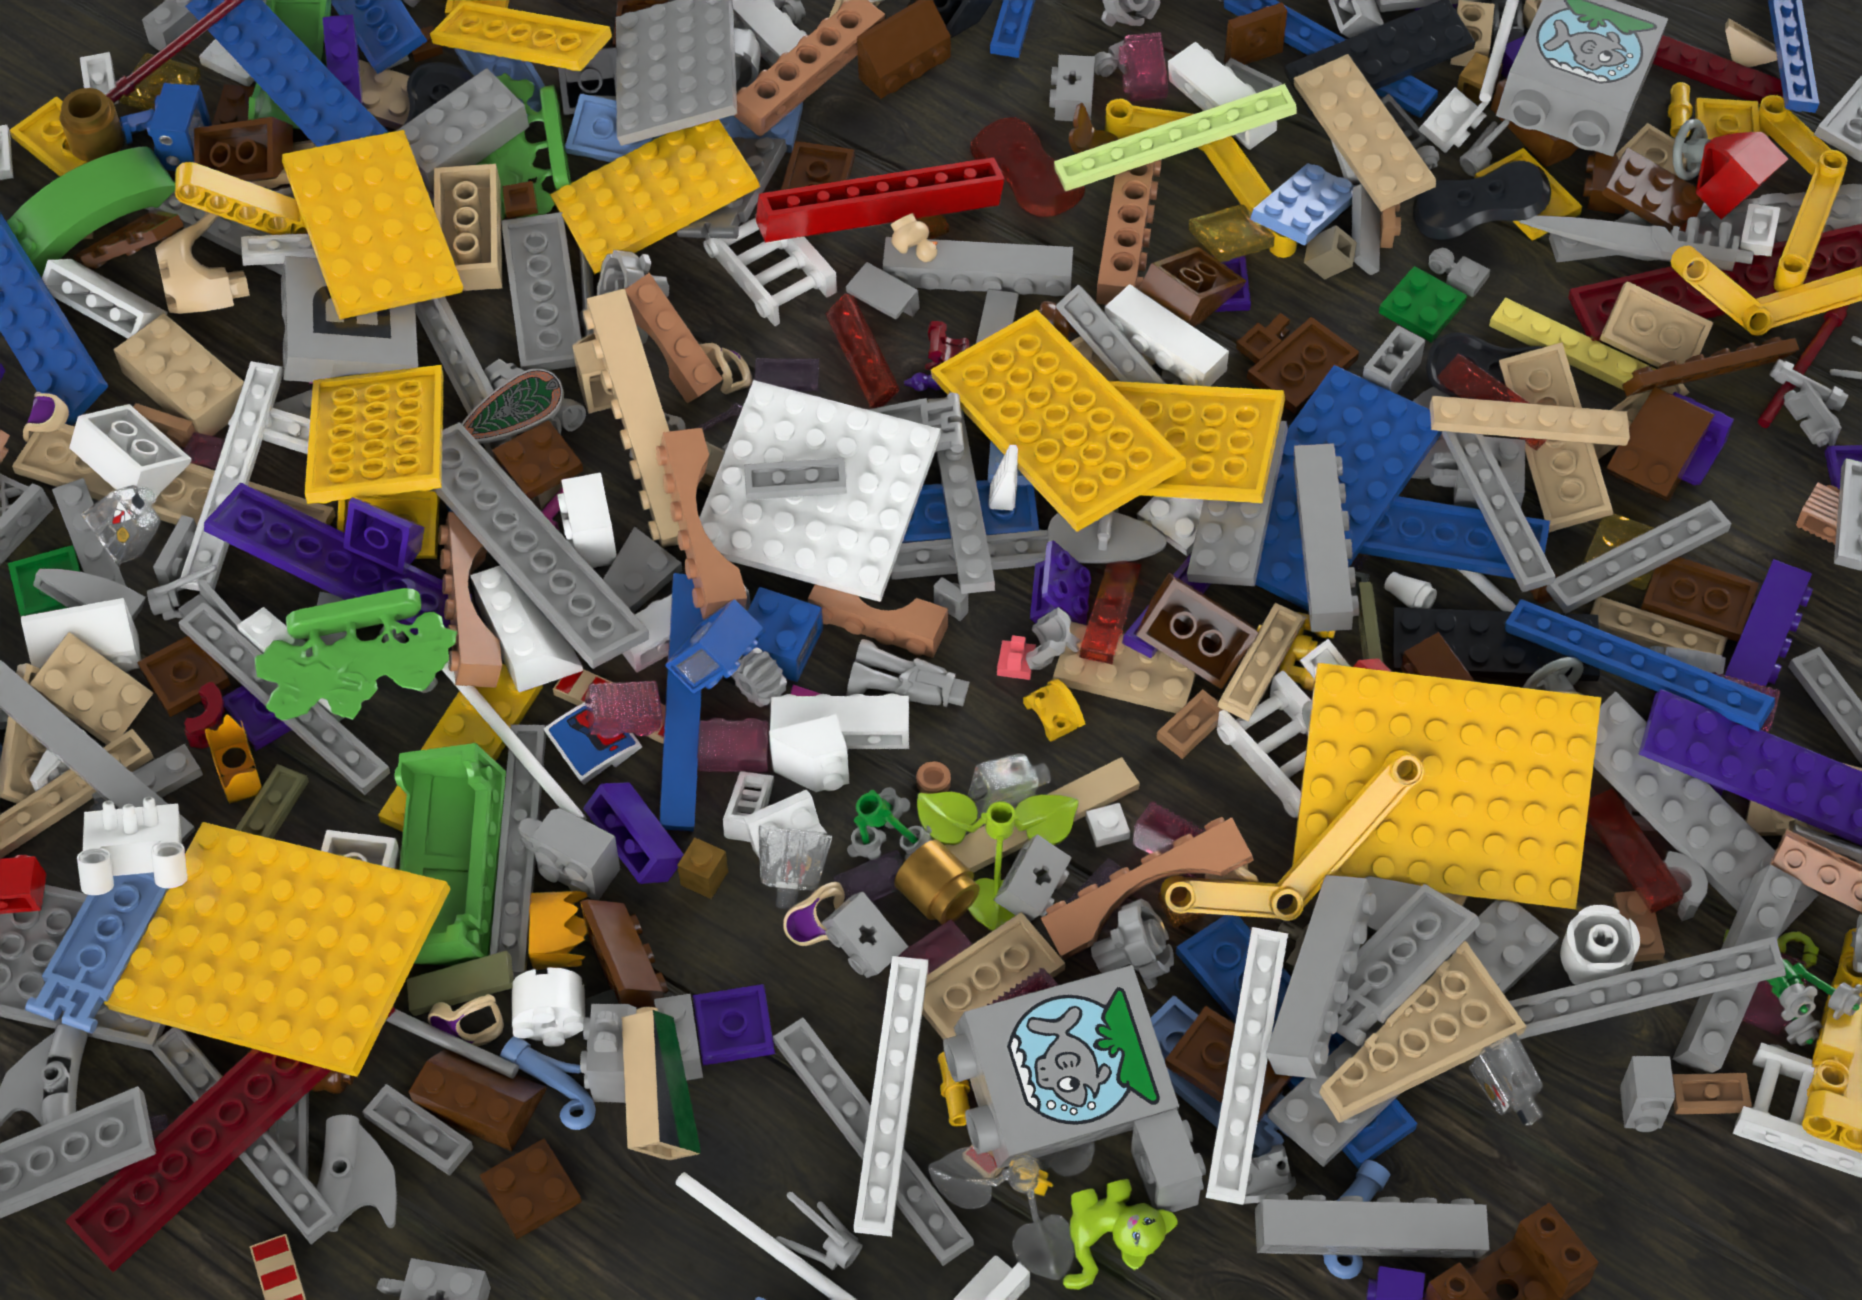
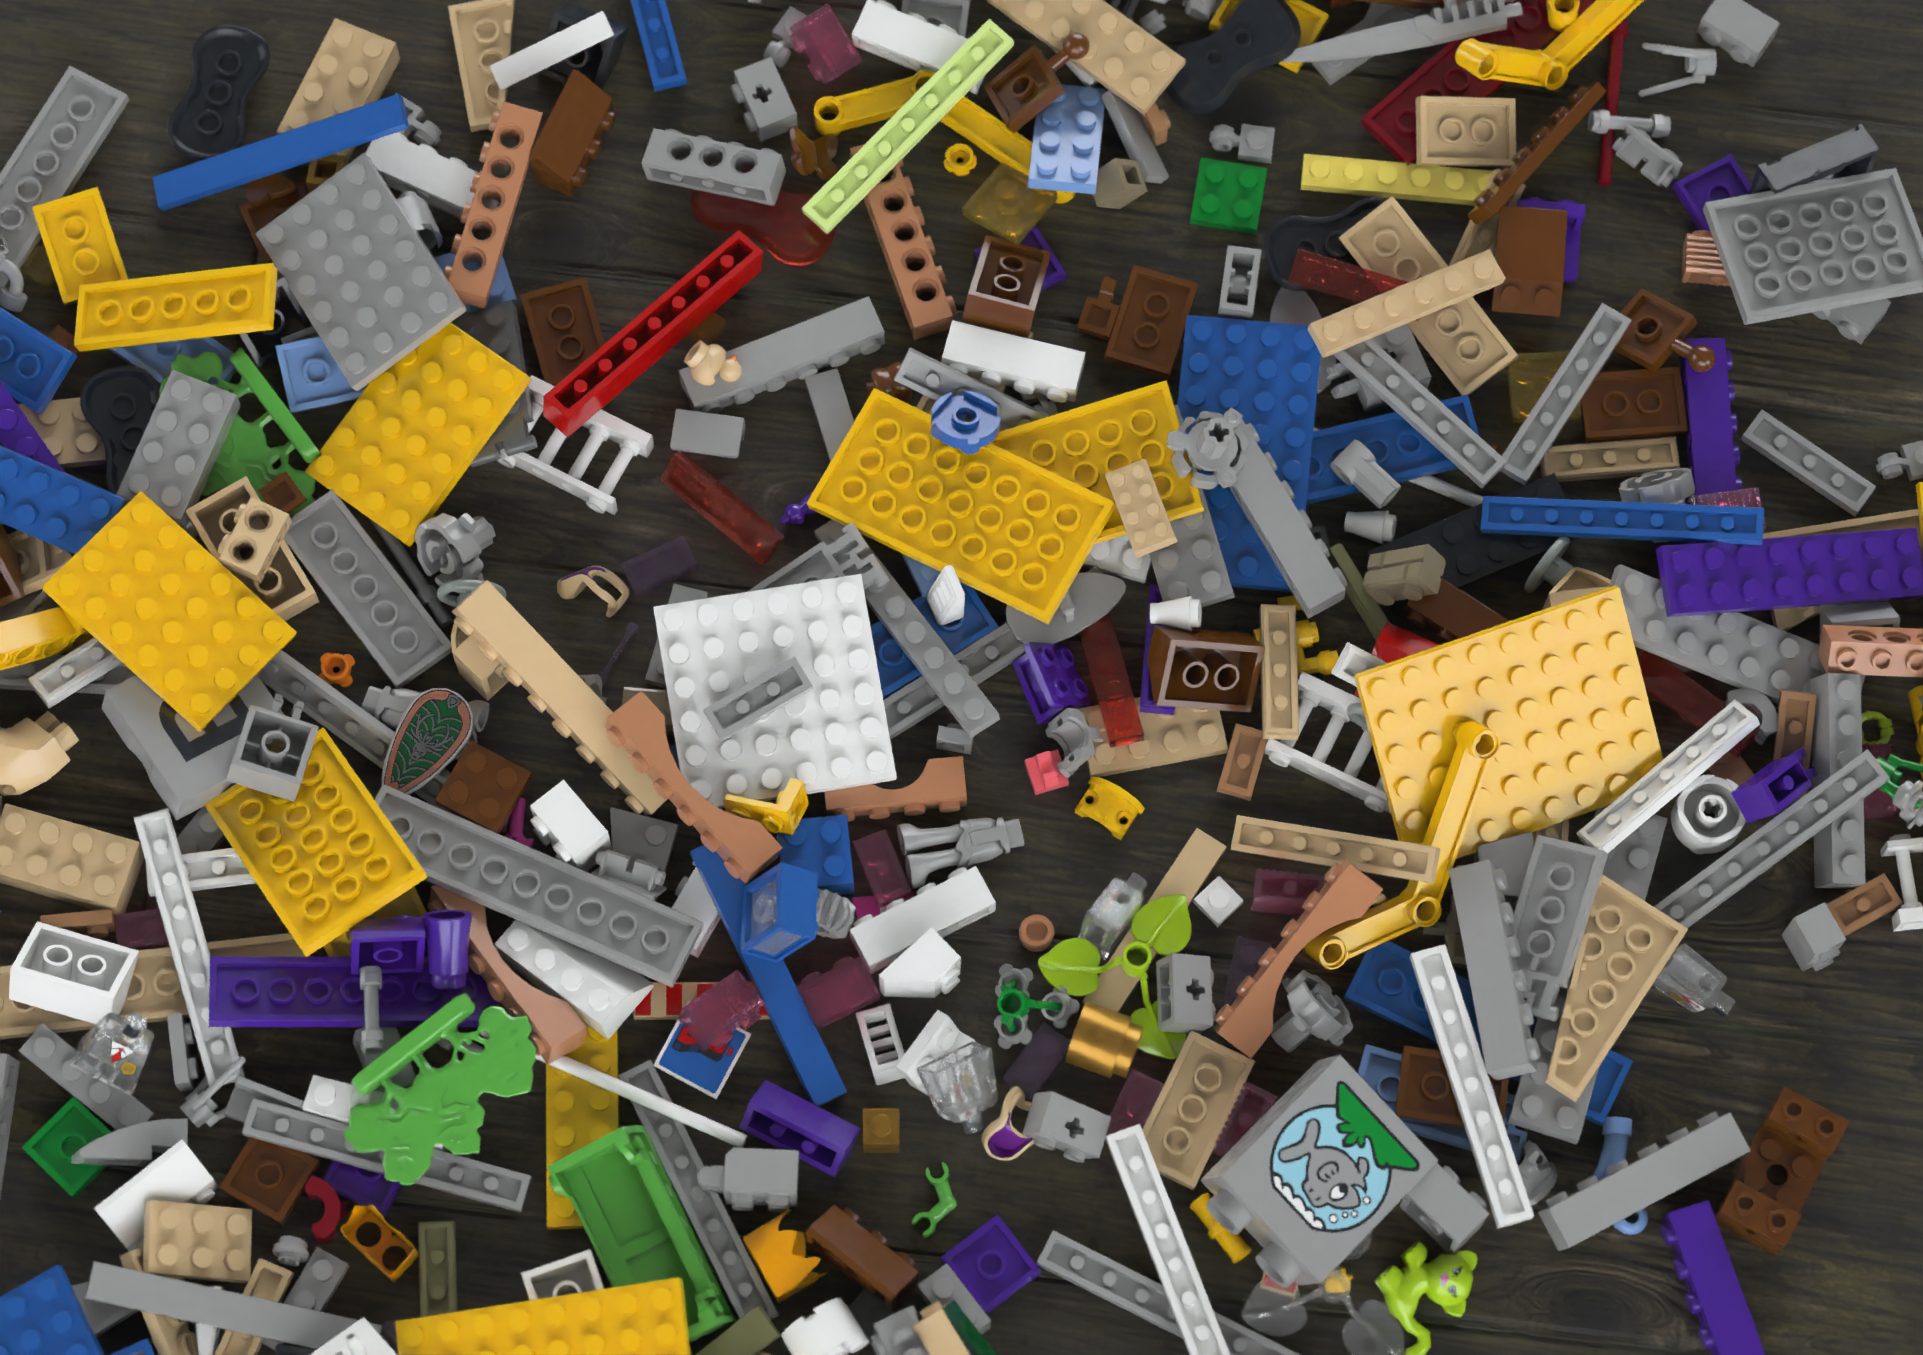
camera: 30 degrees left, 15 degrees up
nougat arch [625,273,723,403] -> none
dark red piece [925,321,970,369] -> none
none -> tan brick [218,497,292,583]
none -> light grey hinge [226,693,319,802]
none -> light grey plate [272,1236,309,1267]
none -> orange plate [318,653,355,688]
none -> light grey bar [360,966,383,1054]
none -> dark purple plant [422,910,473,989]
none -> light grey hinge [591,849,667,900]
none -> light grey brick [641,128,786,206]
none -> yellow bracket [723,778,809,835]
none -> clear pink plate [853,829,912,908]
none -> bright green arm [912,1162,957,1238]
none -> plate [931,391,1000,454]
none -> yellow plate [944,143,977,176]
none -> reddish brown plate [984,32,1090,133]
none -> tan piece [1105,459,1178,558]
none -> white cone [1150,596,1202,631]
none -> light grey piece [1167,408,1248,489]
none -> tan plate [1231,815,1441,884]
none -> light grey piece [1330,440,1401,509]
none -> dark tan brick [1362,544,1446,606]
none -> white tile [1576,699,1760,853]
none -> reddish brown plate [1614,288,1716,373]
none -> dark purple hinge [1731,748,1817,823]
none -> medium nougat plate [1773,690,1817,798]

